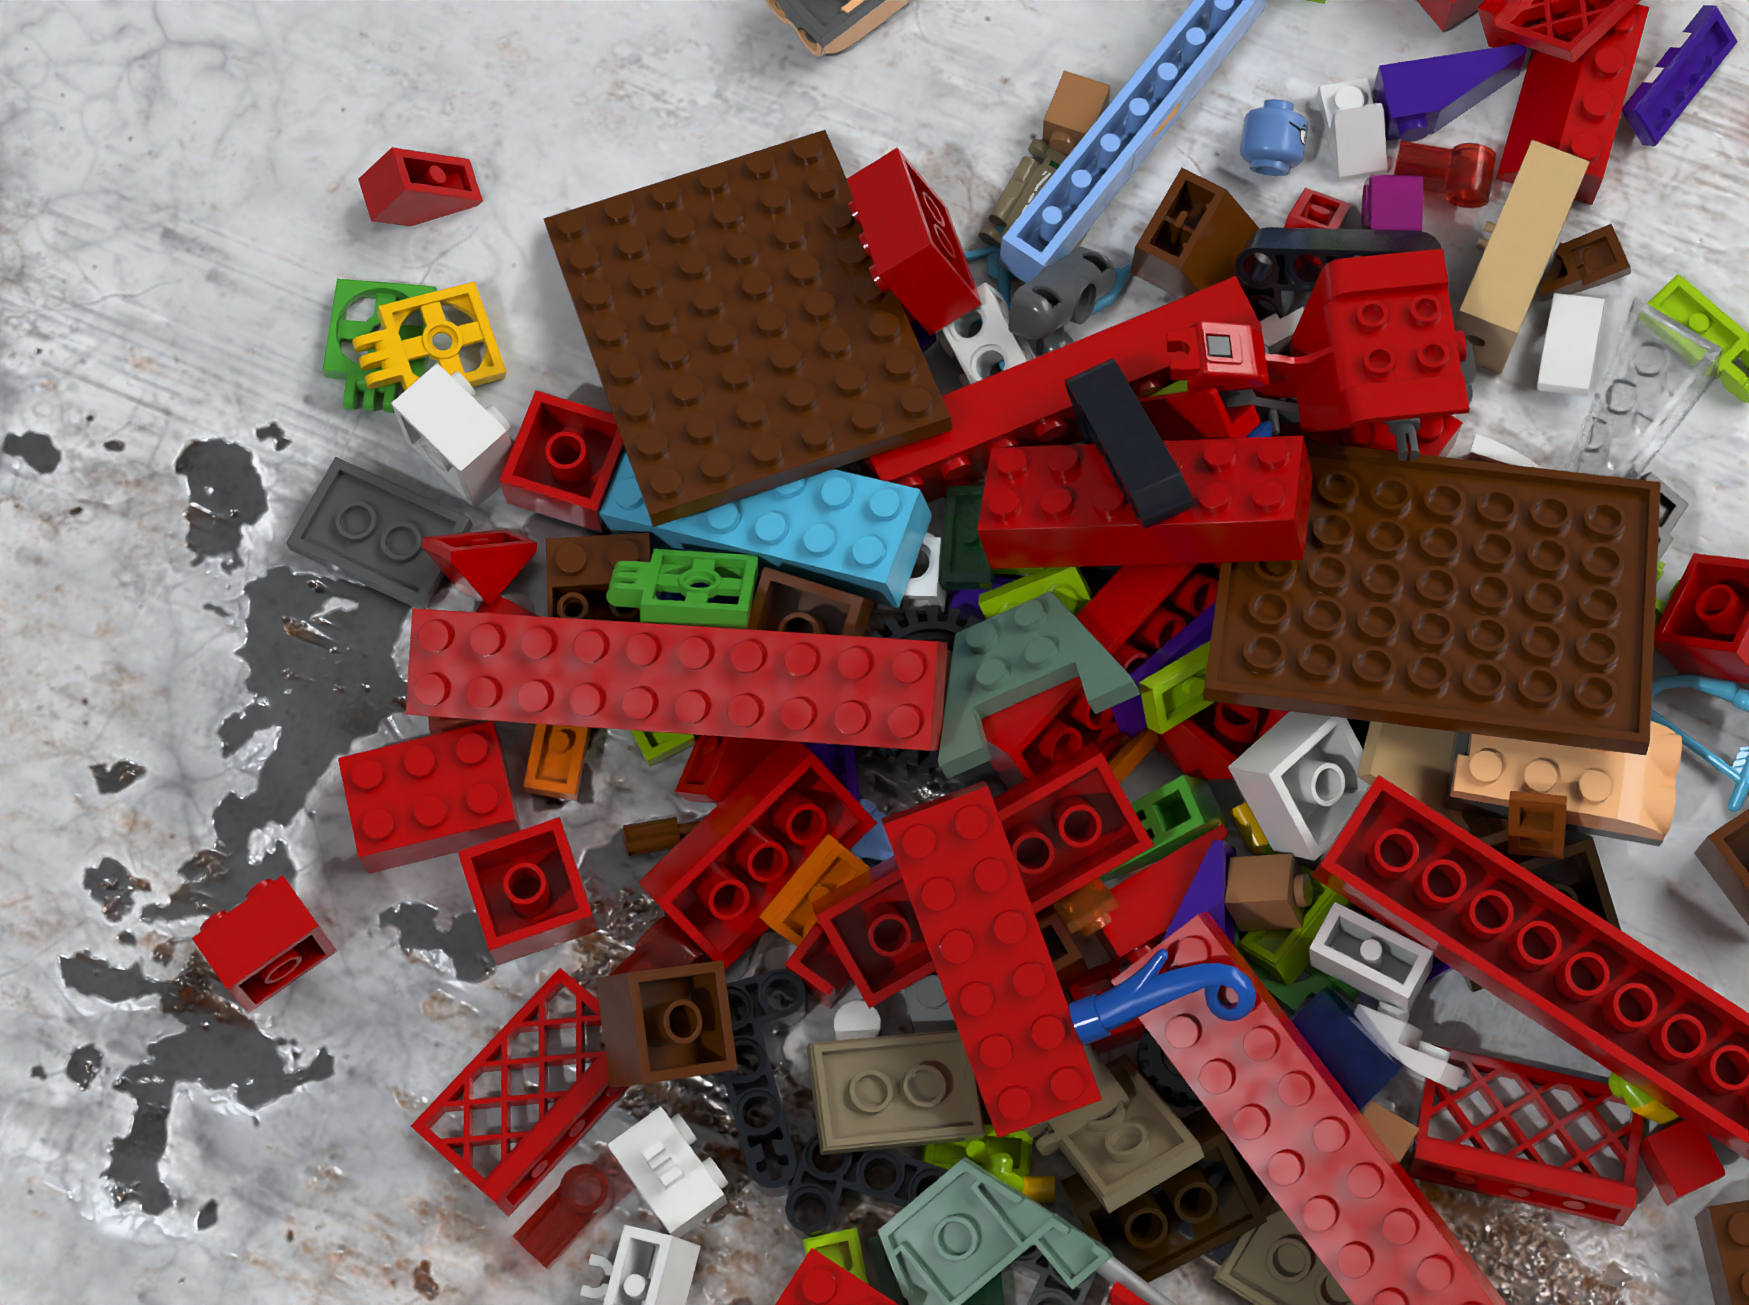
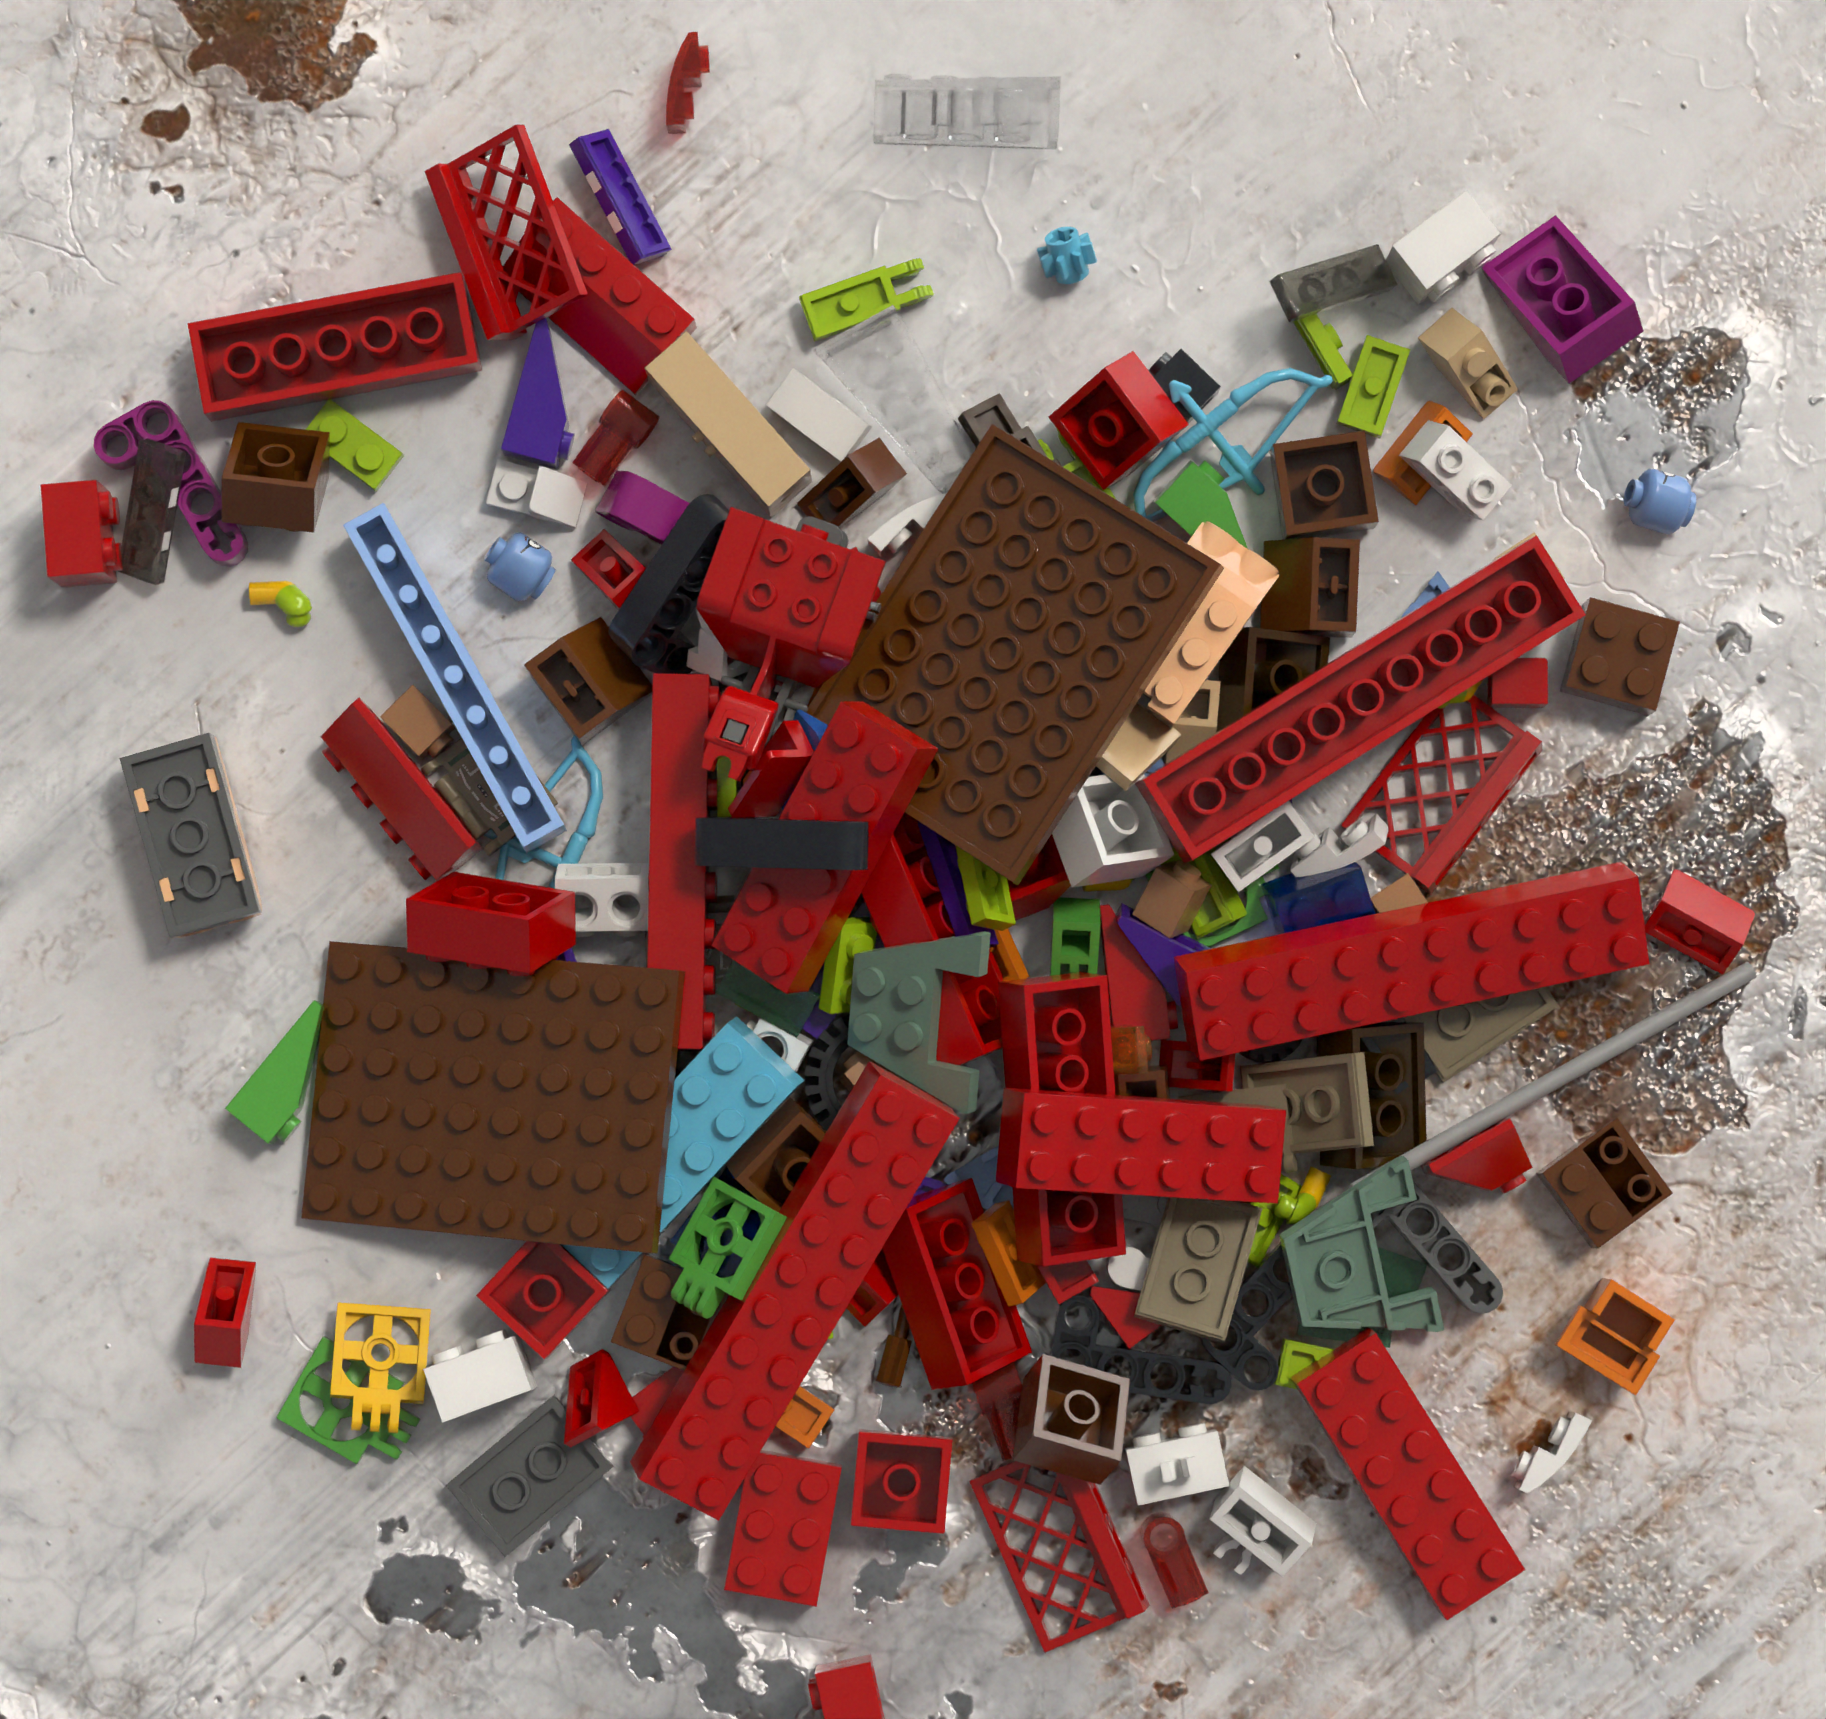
camera: 70 degrees left, 15 degrees up
dark grey piece [1008,247,1116,357] -> none
blue plant [1069,949,1256,1045] -> none
dark orange slope [1508,791,1567,859] -> none
reddish brown slope [1539,224,1631,301] -> none
none -> bright green slope [225,1000,324,1144]
none -> red slope [320,697,483,881]
none -> reddish brown slope [797,437,907,528]
none -> red slope [1089,1286,1161,1349]
none -> bright green slope [1153,460,1248,549]
none -> reddish brown slope [1260,537,1360,638]

